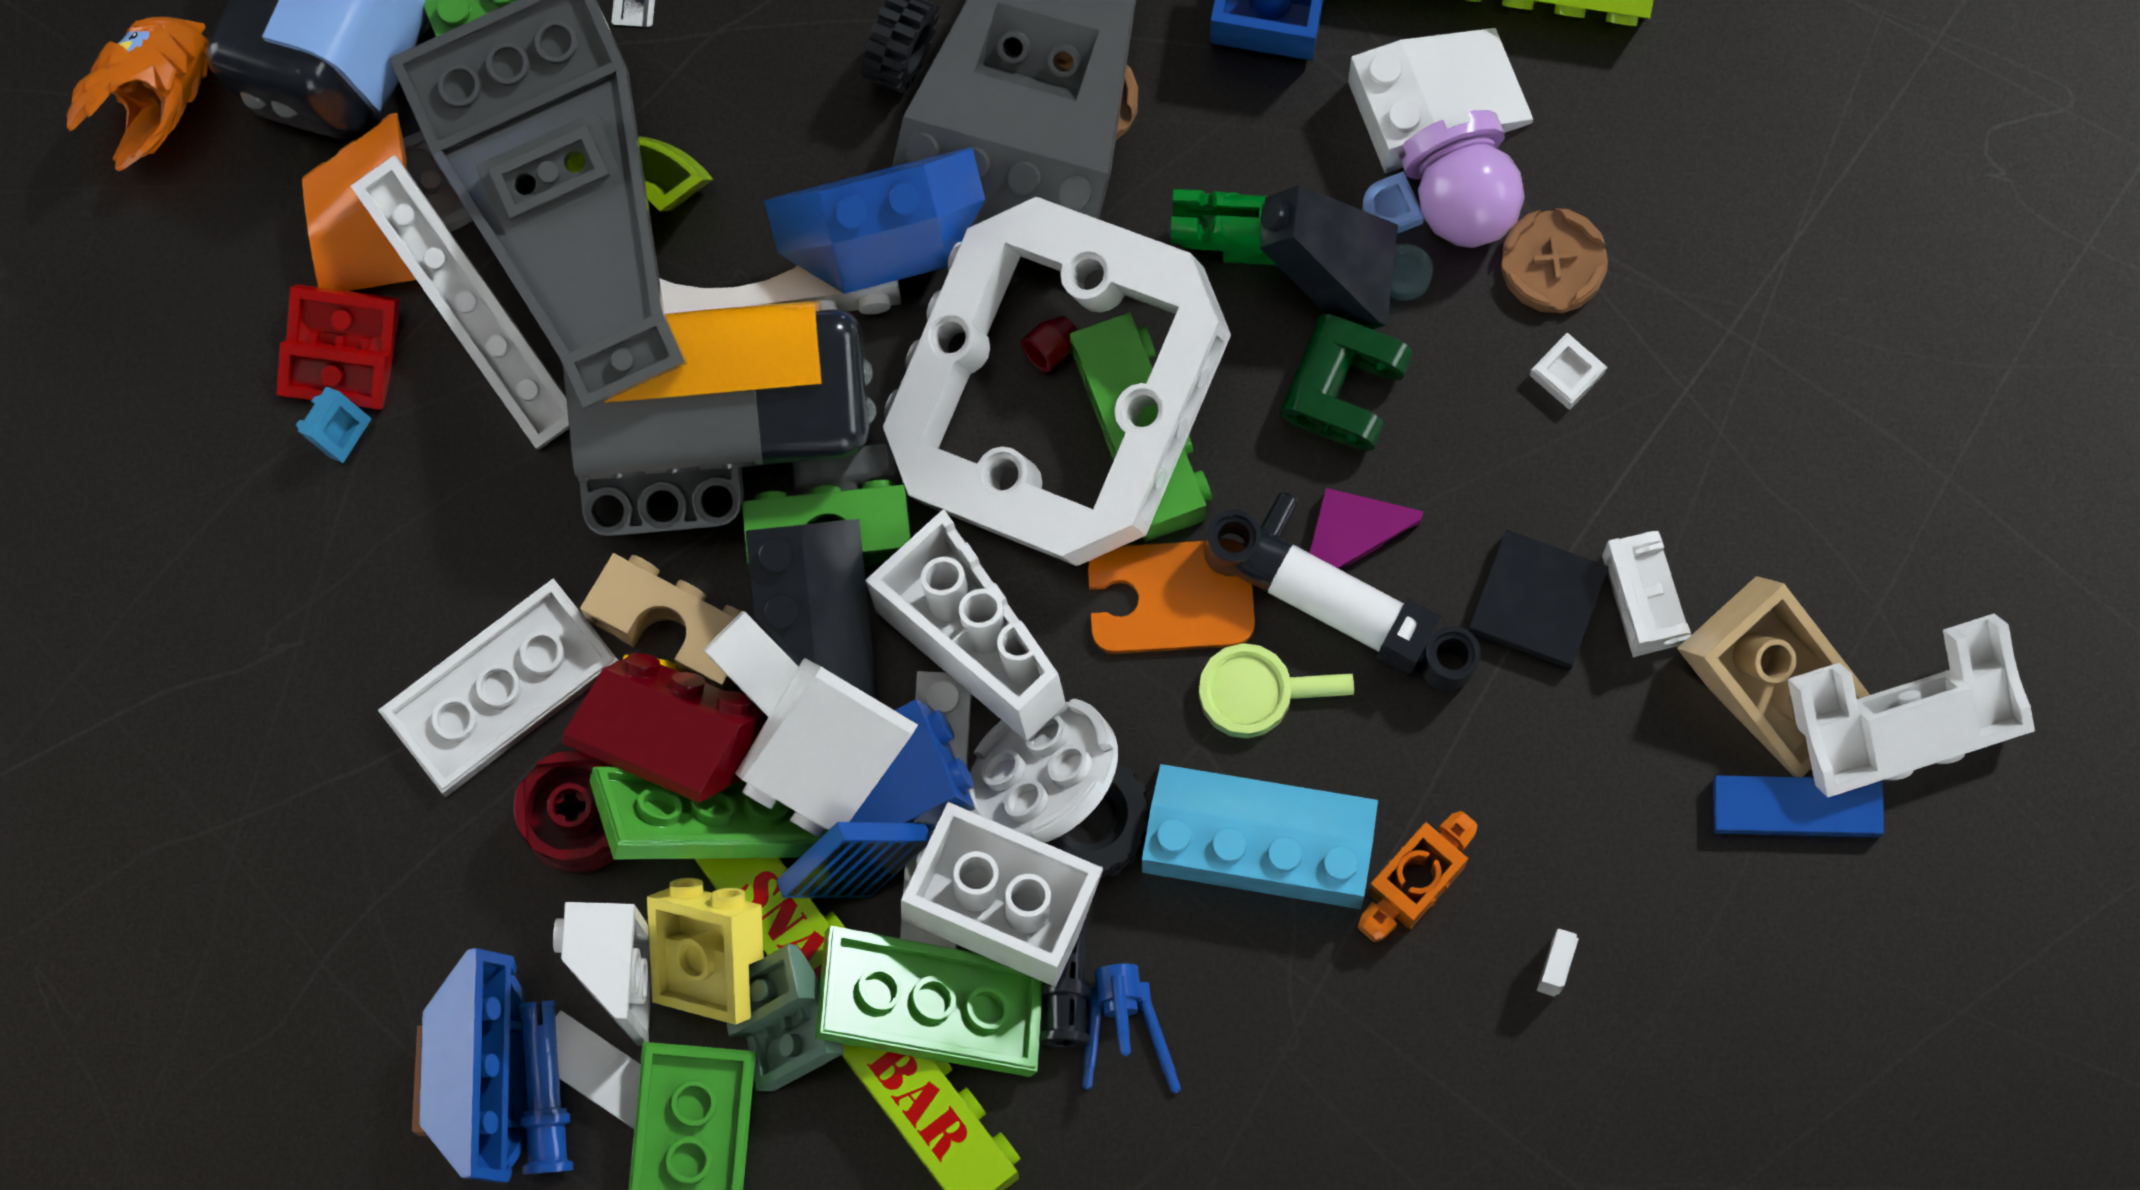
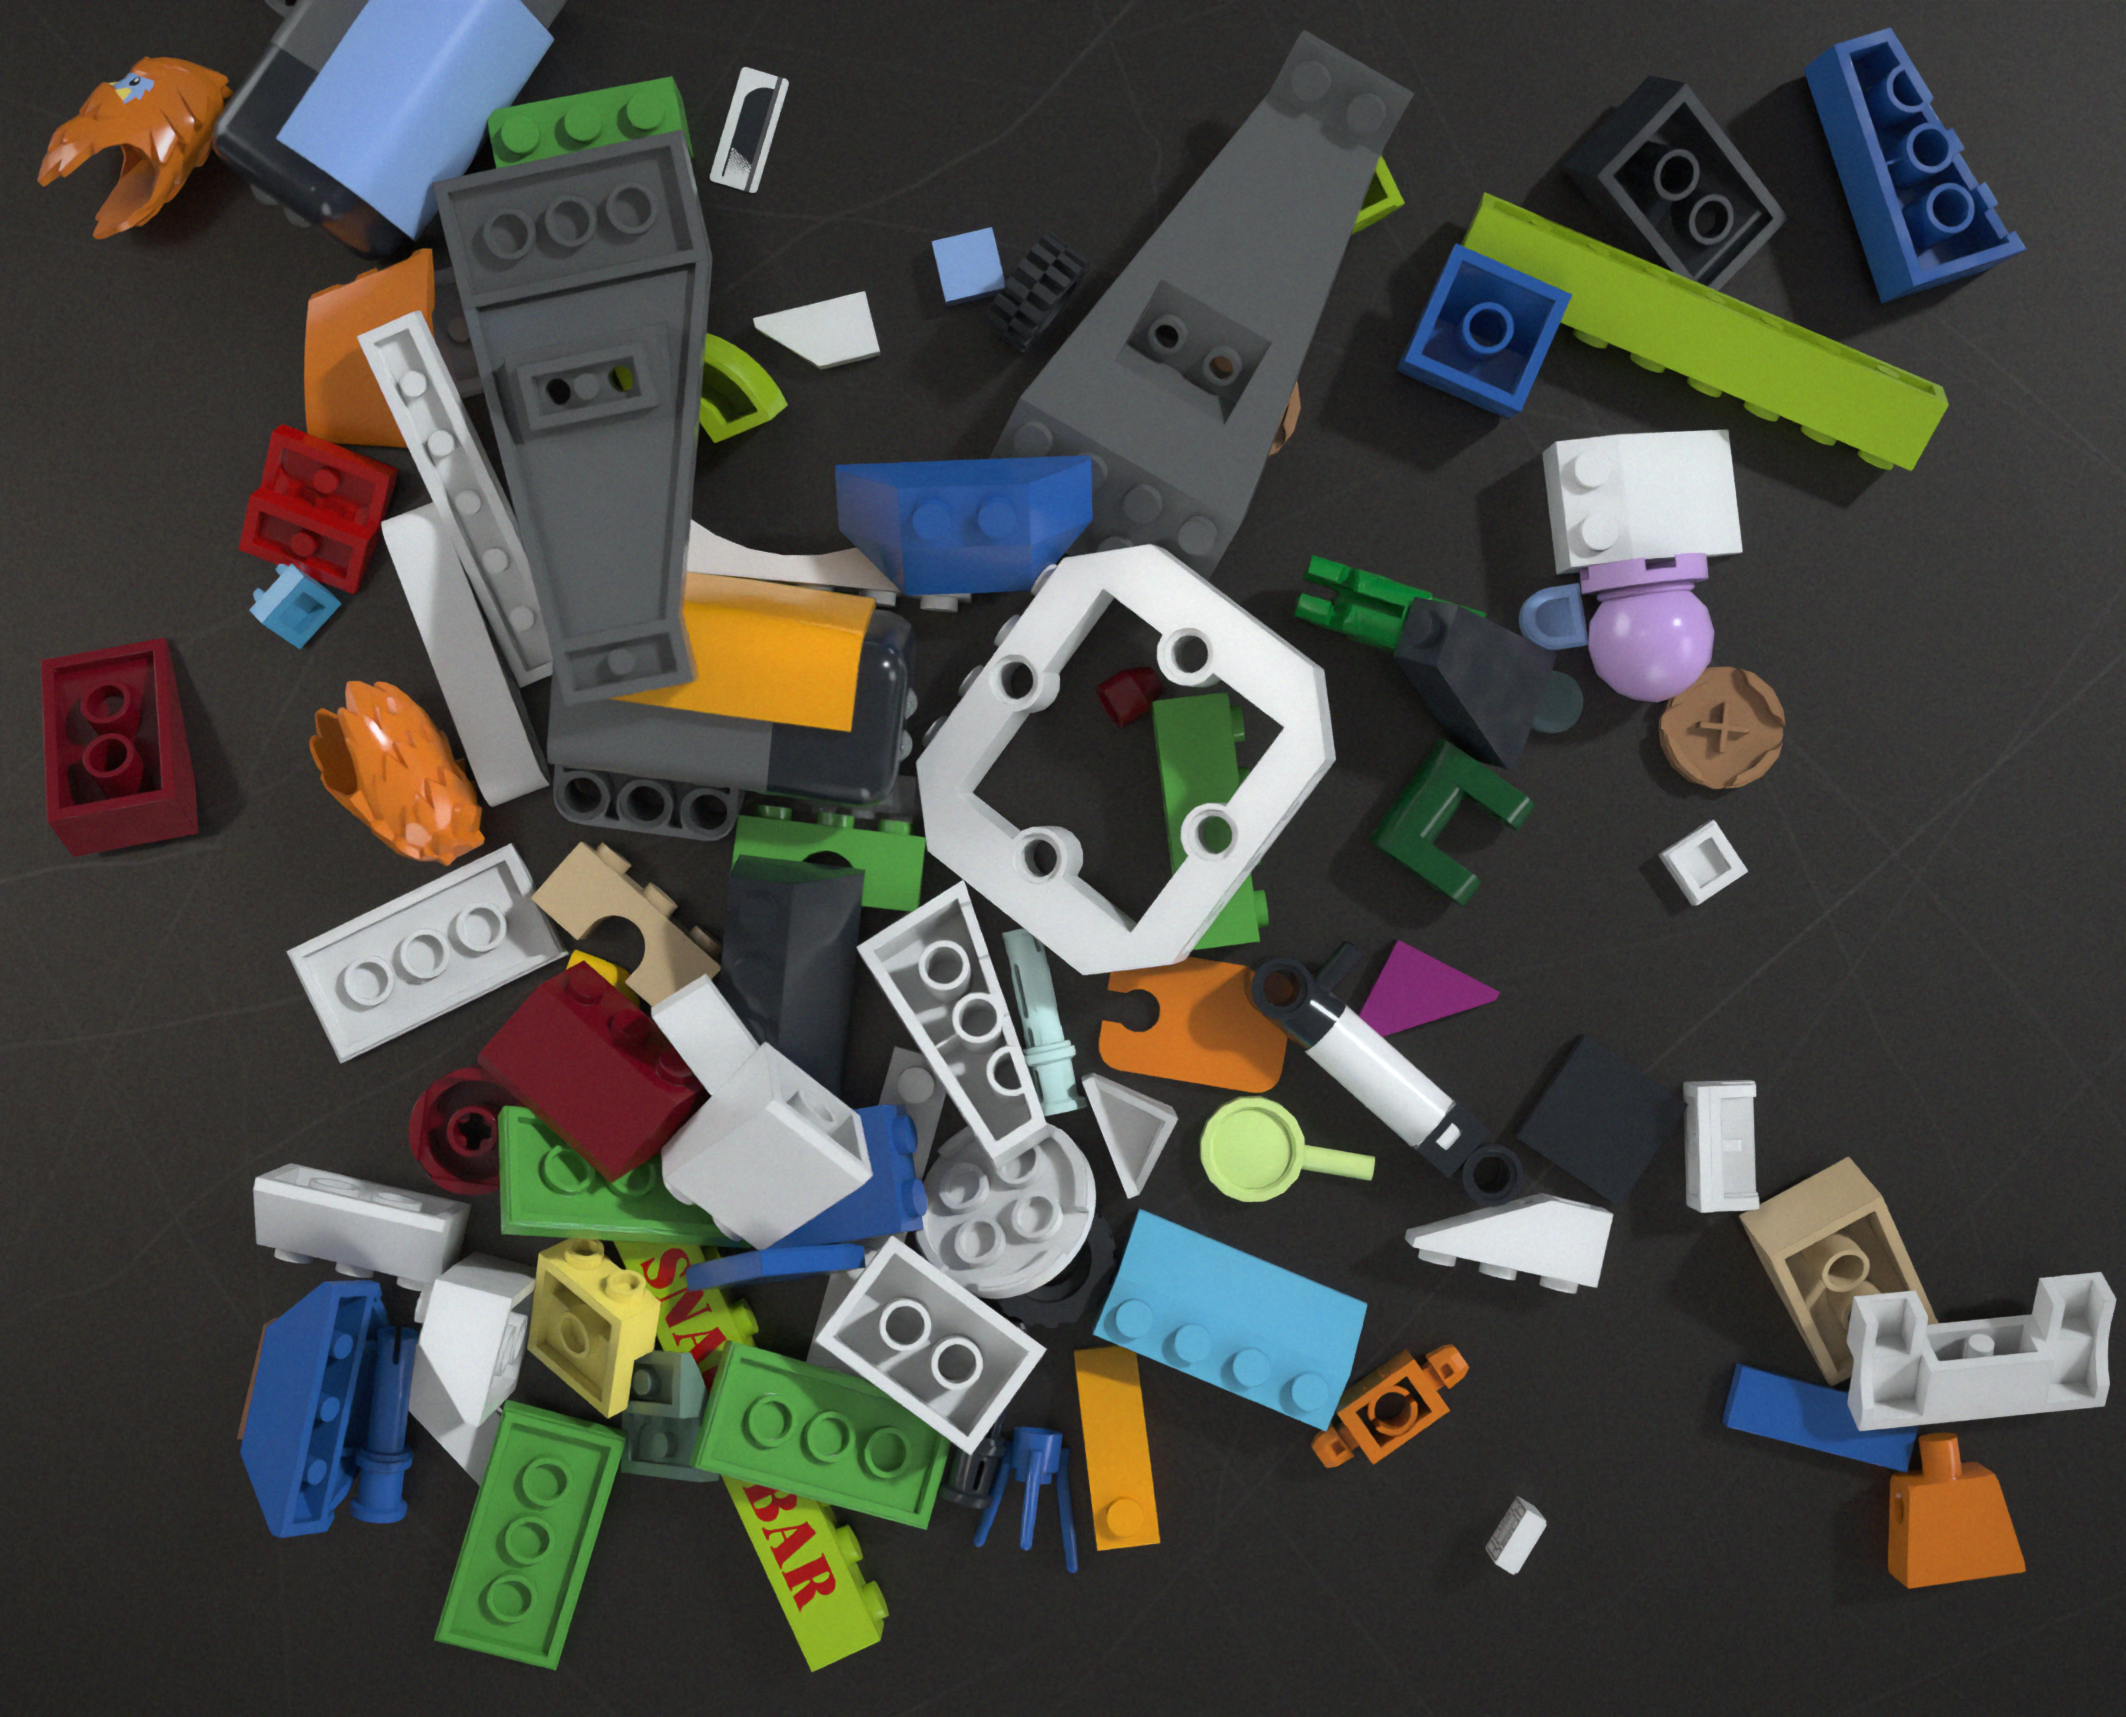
camera: 10 degrees right, 15 degrees up
none -> dark red slope [40,638,198,857]
none -> white slope [253,1163,471,1291]
none -> orange head [309,681,485,866]
none -> white beam [381,502,552,807]
none -> white tile [753,291,881,370]
none -> light blue tile [932,227,1005,307]
none -> light aqua pin [1002,928,1087,1116]
none -> light orange slope [1074,1344,1160,1551]
none -> white slope [1081,1072,1178,1199]
none -> white slope [1405,1193,1613,1294]
none -> orange torso [1888,1432,2026,1589]

